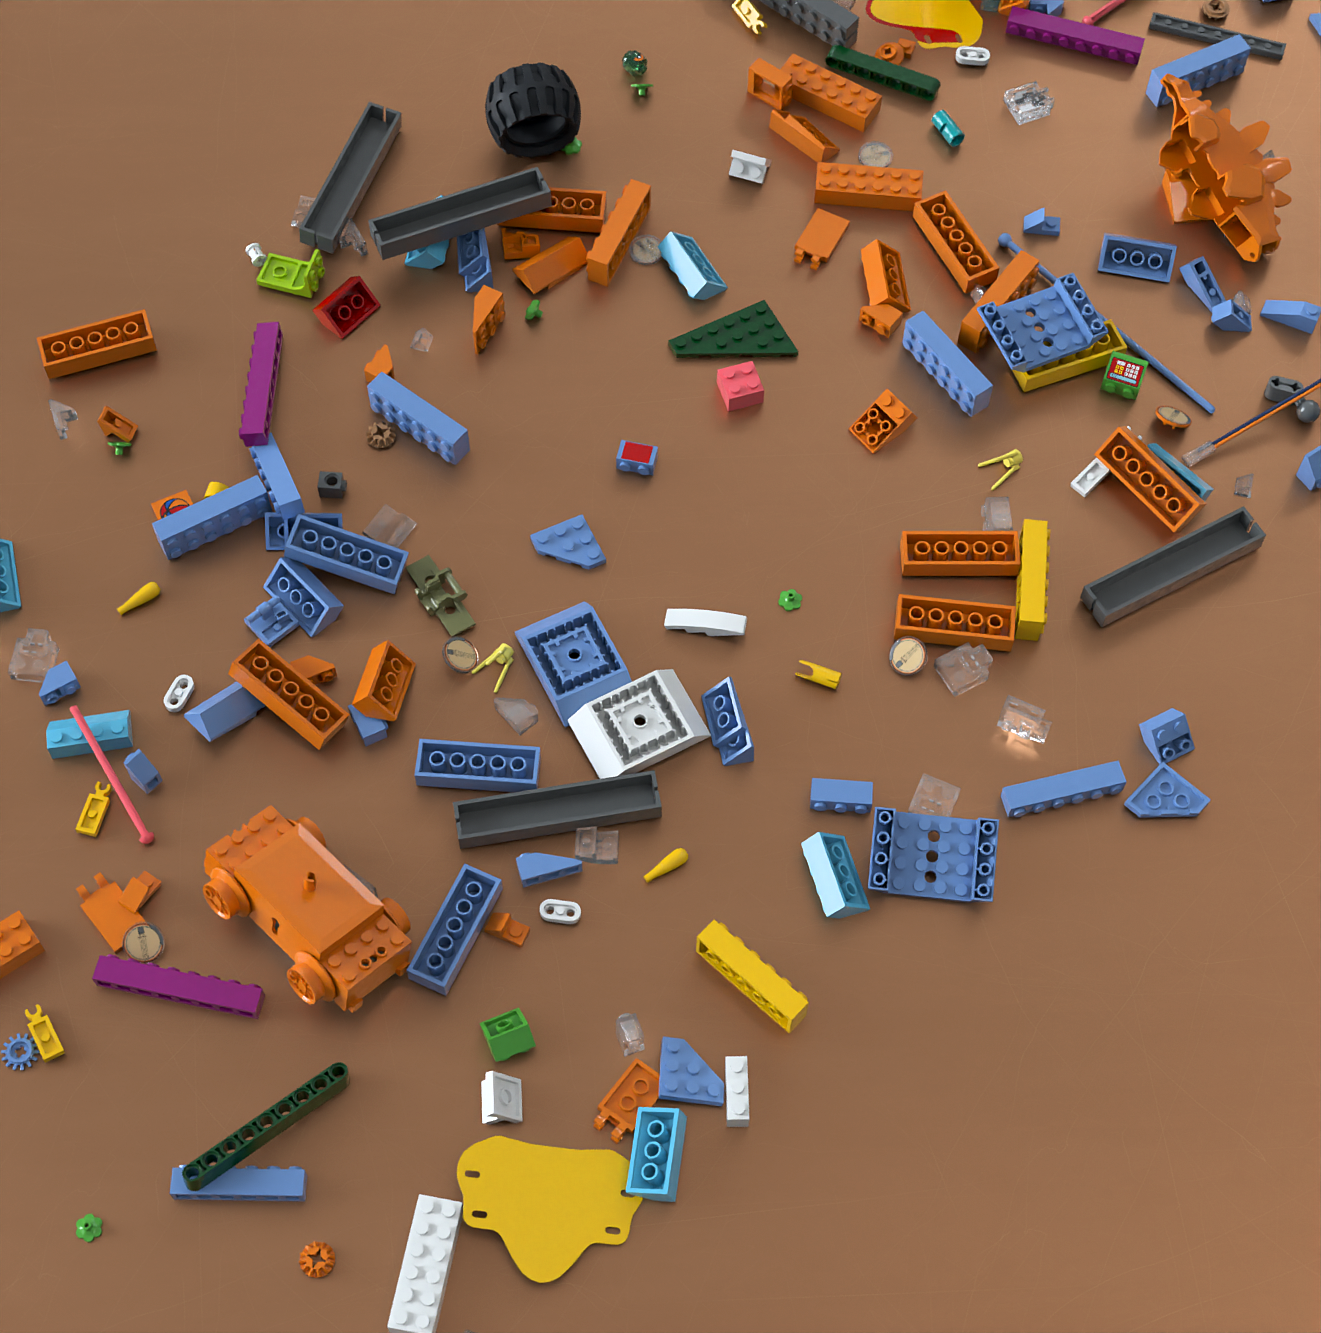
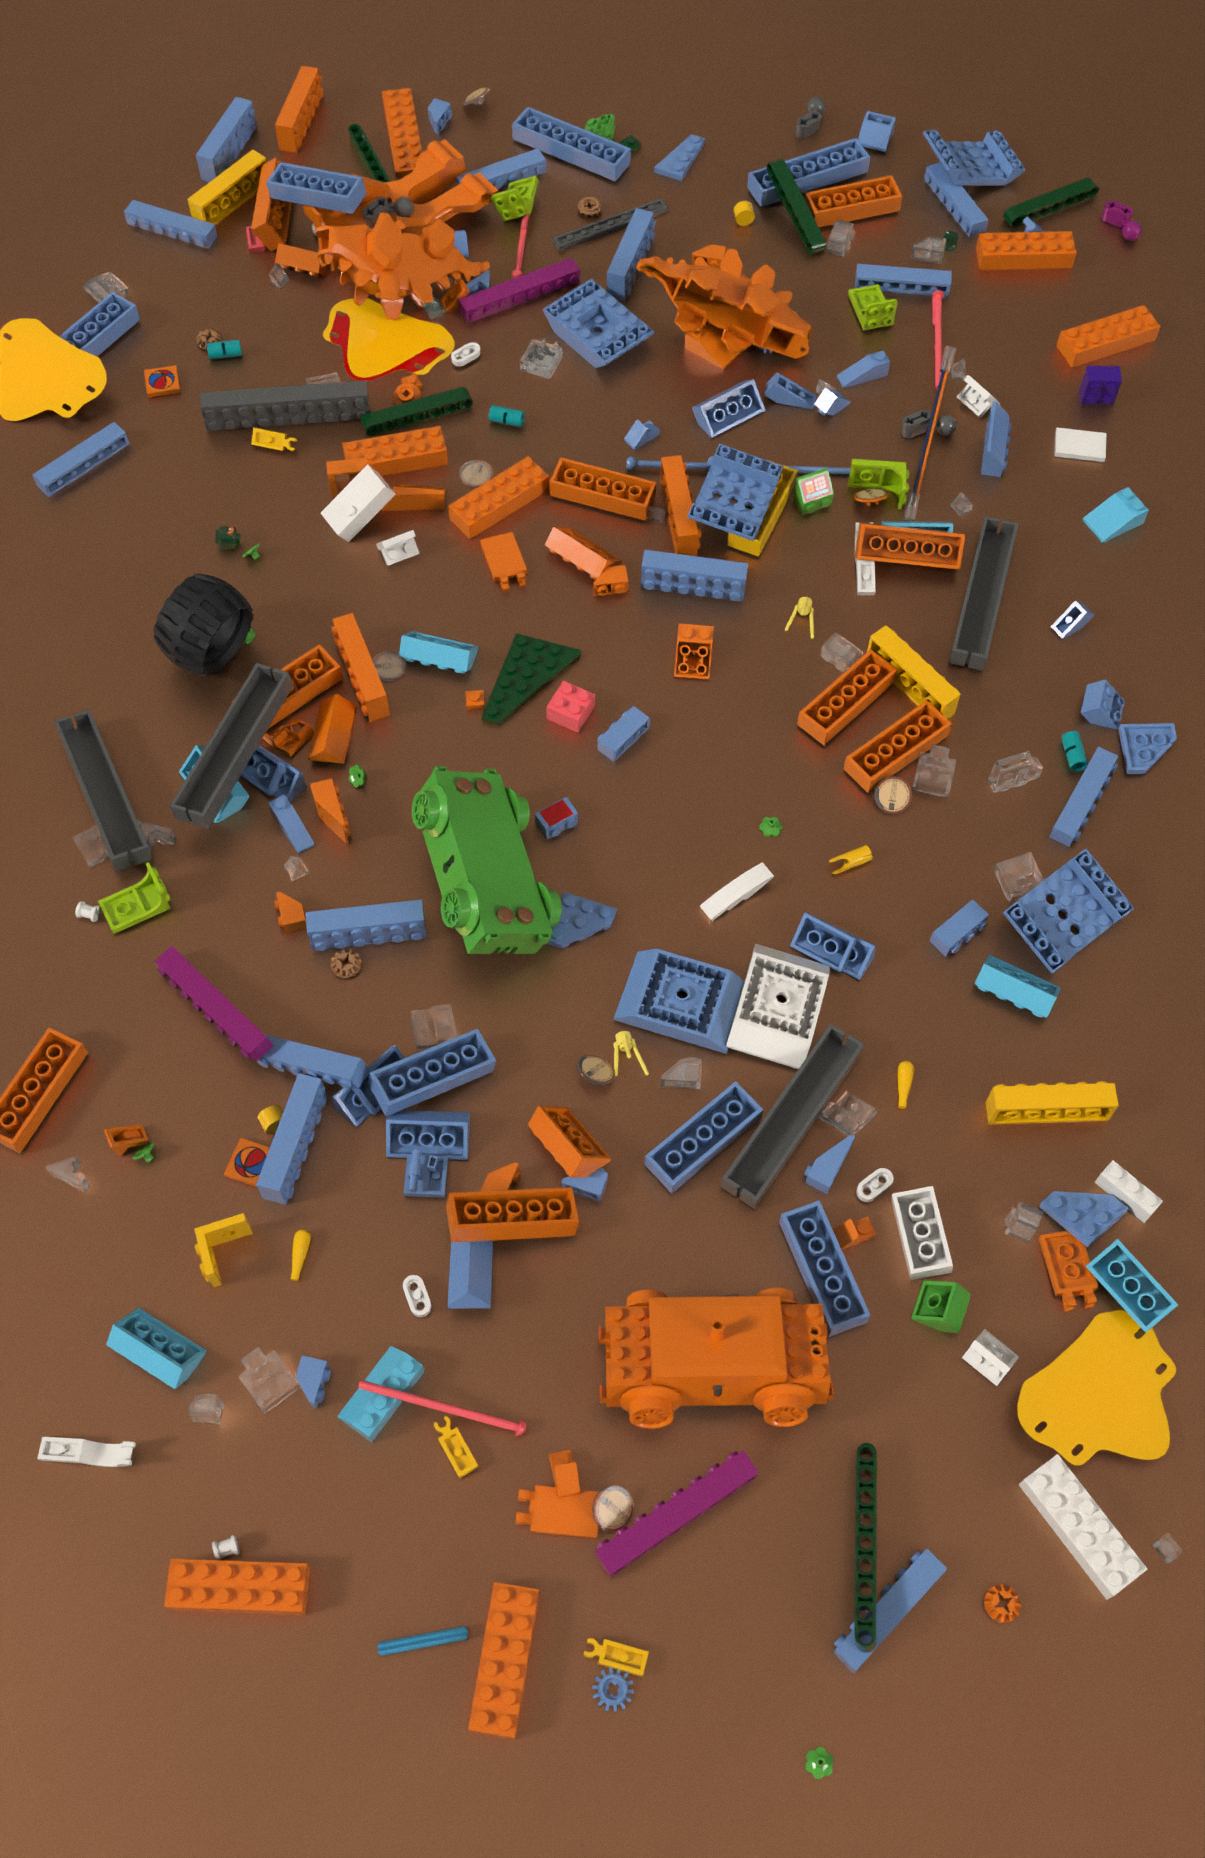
camera: 45 degrees left, 0 degrees up
medium blue slope [123,749,162,794] -> none
red slope [312,276,380,339] -> none
dark grey brick [317,471,347,499] -> none
olive piece [405,555,476,637] -> none
none -> yellow bracket [194,1213,253,1288]
none -> medium blue slope [268,794,315,854]
none -> white brick [321,464,396,542]
none -> bright green piece [412,766,562,954]
none -> orange plate [465,690,485,710]
none -> medium blue slope [543,279,654,368]
none -> medium blue brick [597,706,650,762]
none -> orange slope [691,244,726,268]
none -> lime bracket [848,459,909,510]
none -> white brick [892,1186,953,1280]
none -> medium blue slope [1051,601,1094,639]
none -> teal pin [1061,731,1088,771]

